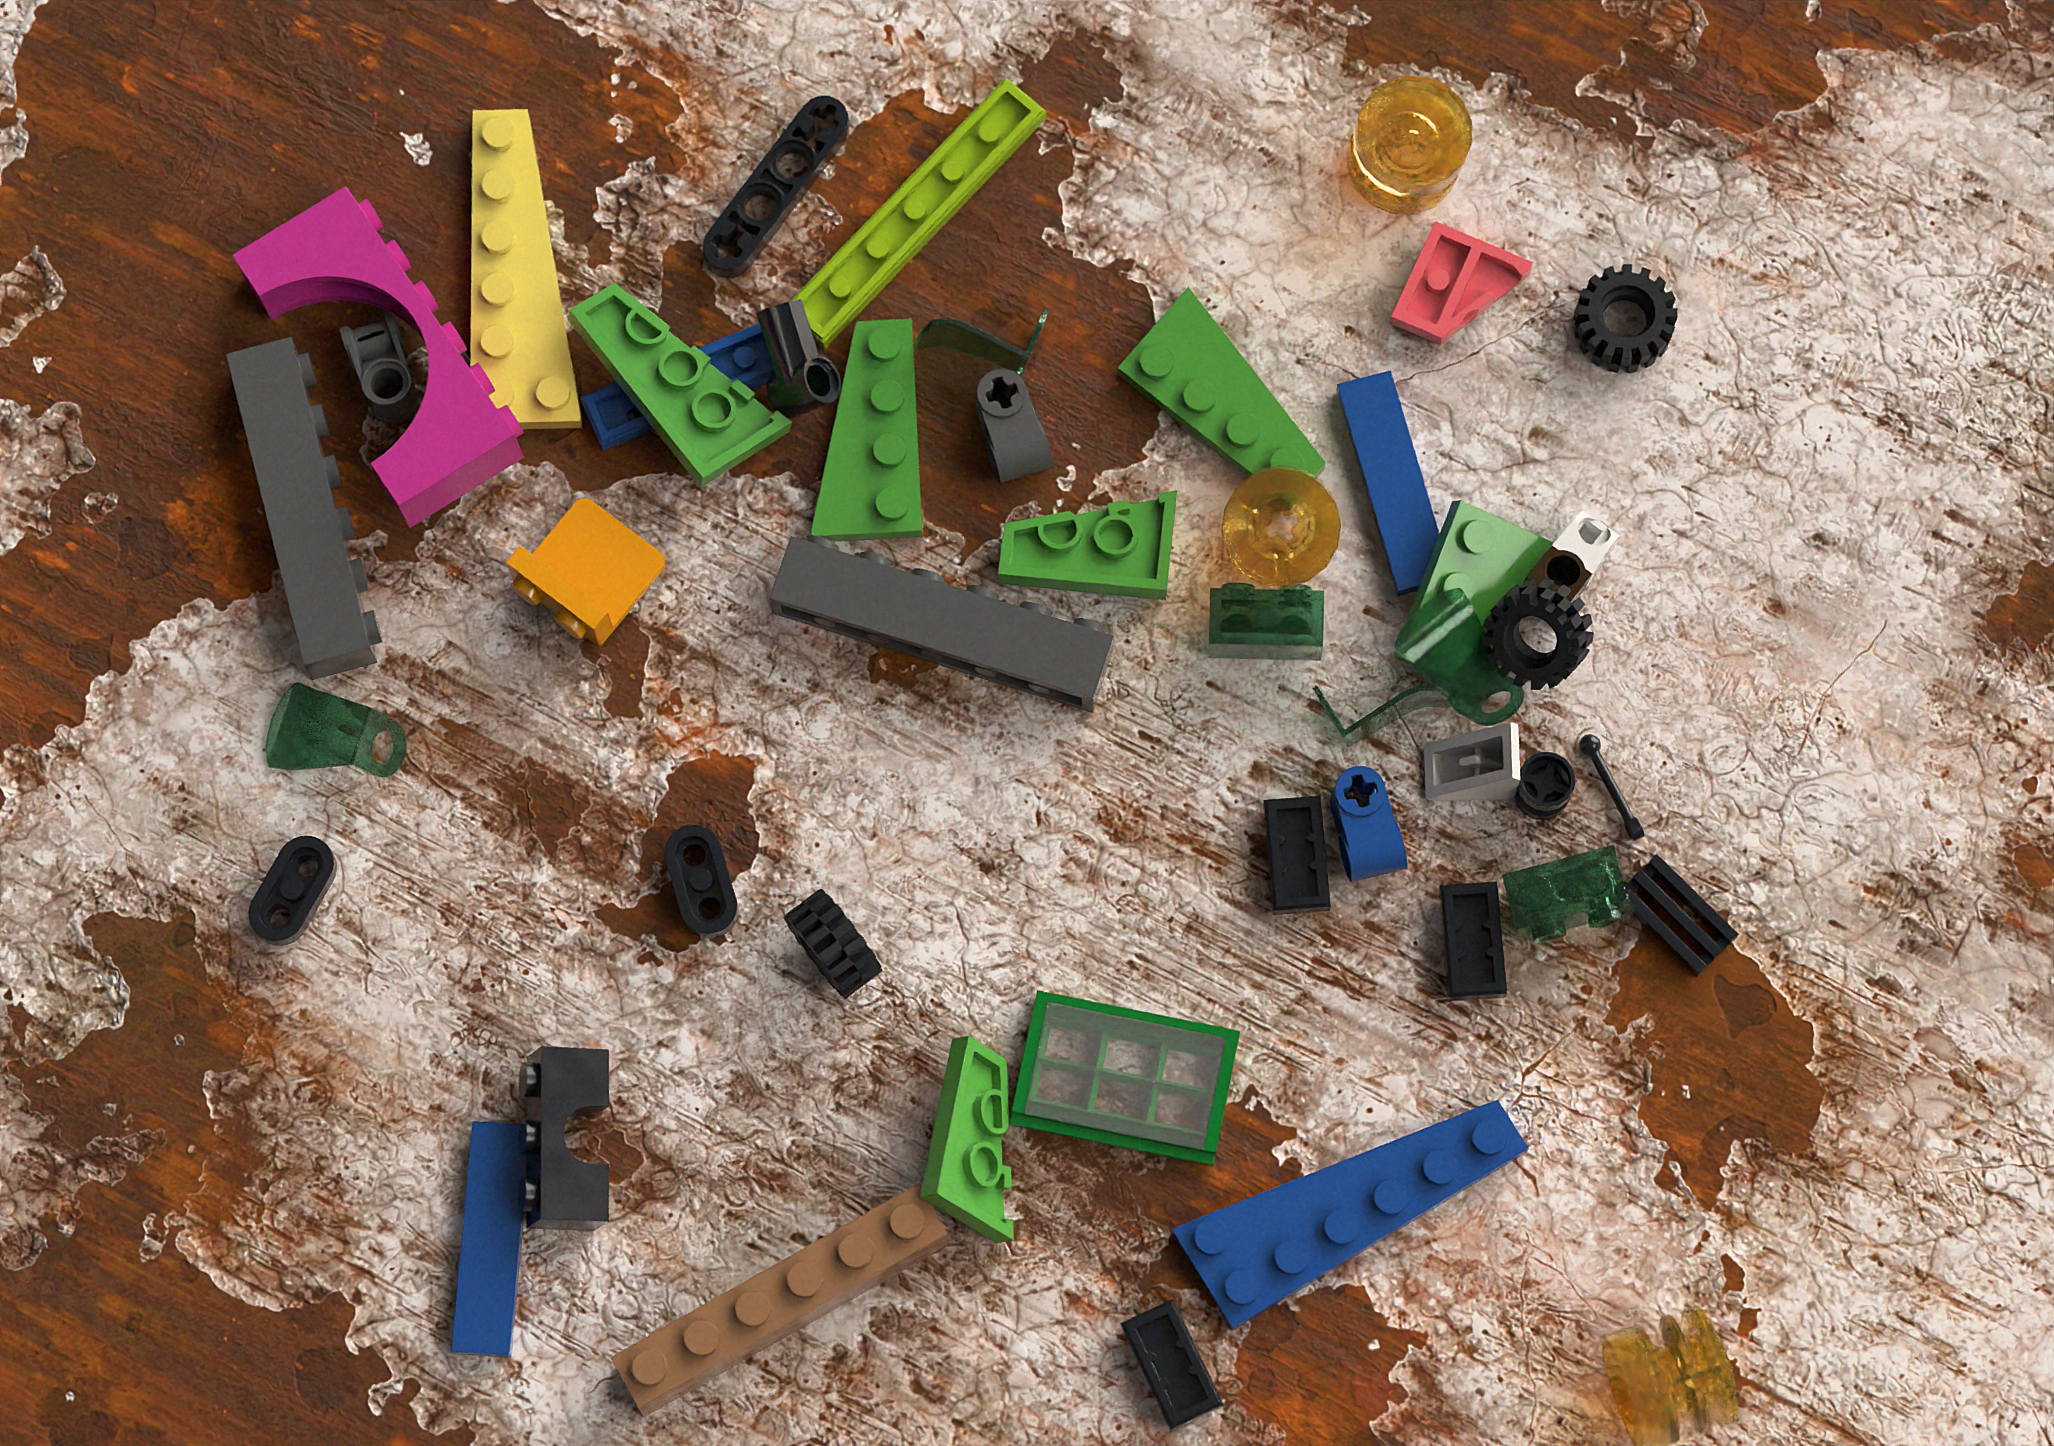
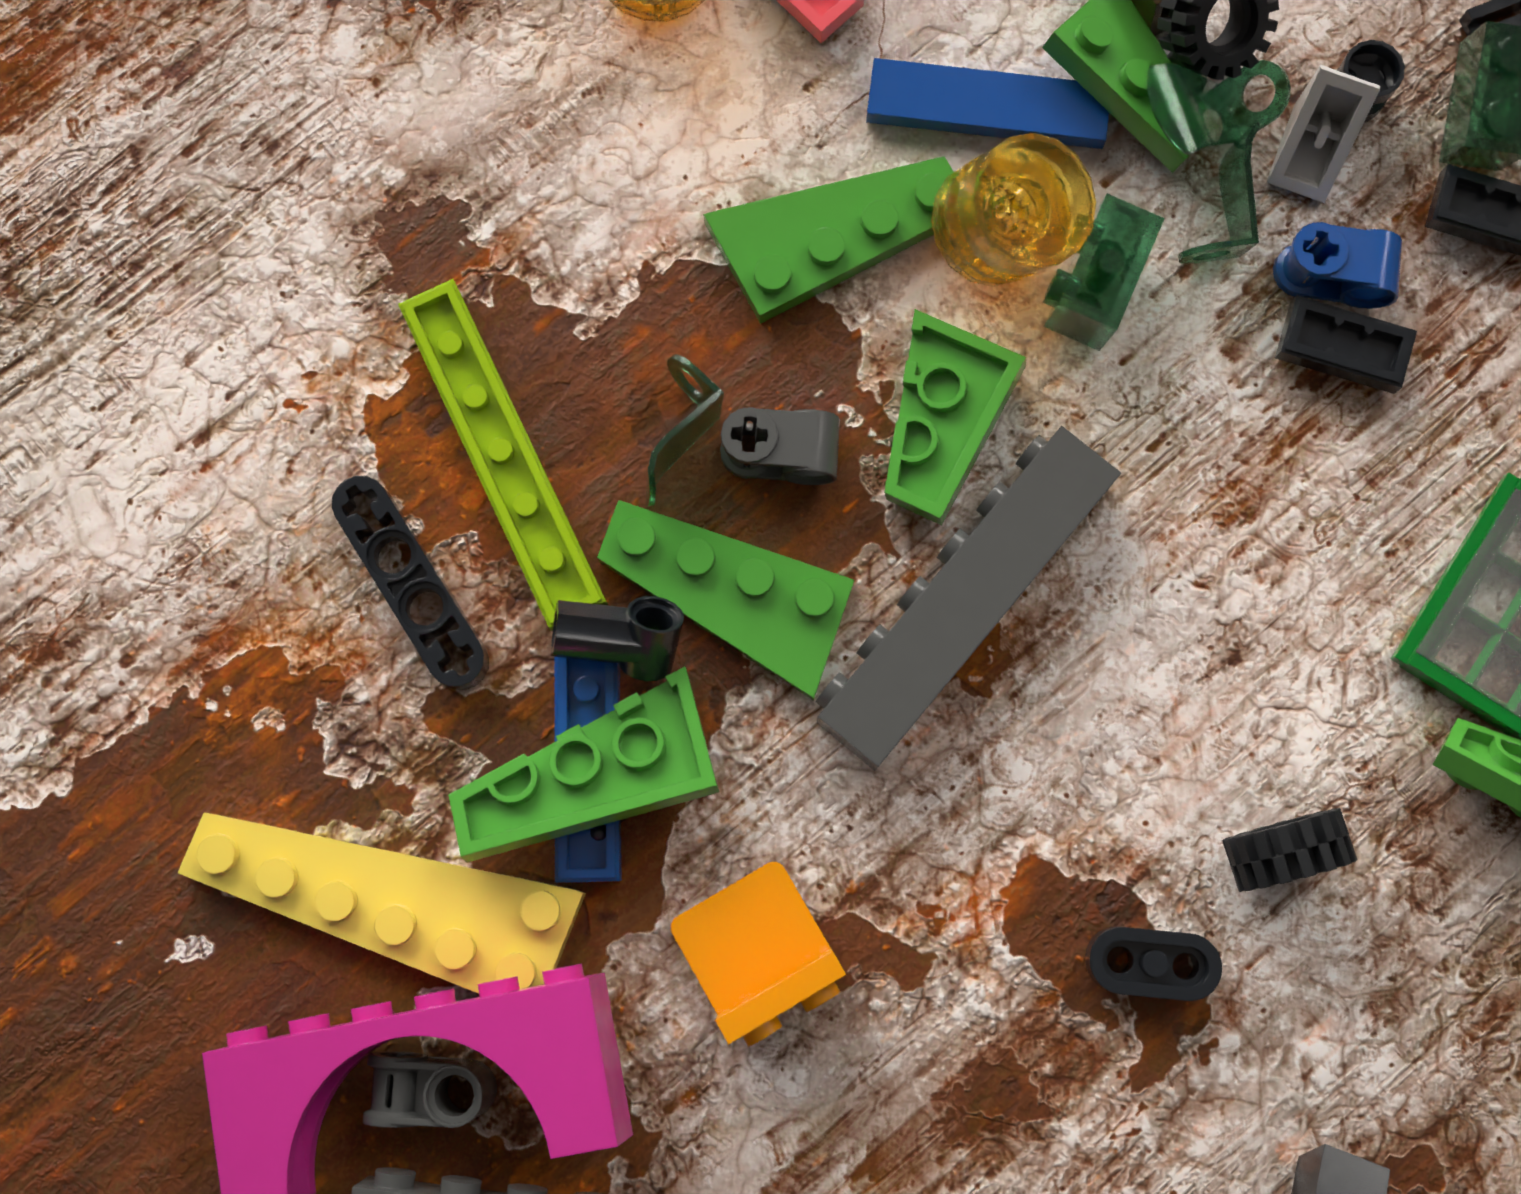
camera: 65 degrees left, 5 degrees up
black hinge [1579,734,1645,842] -> none

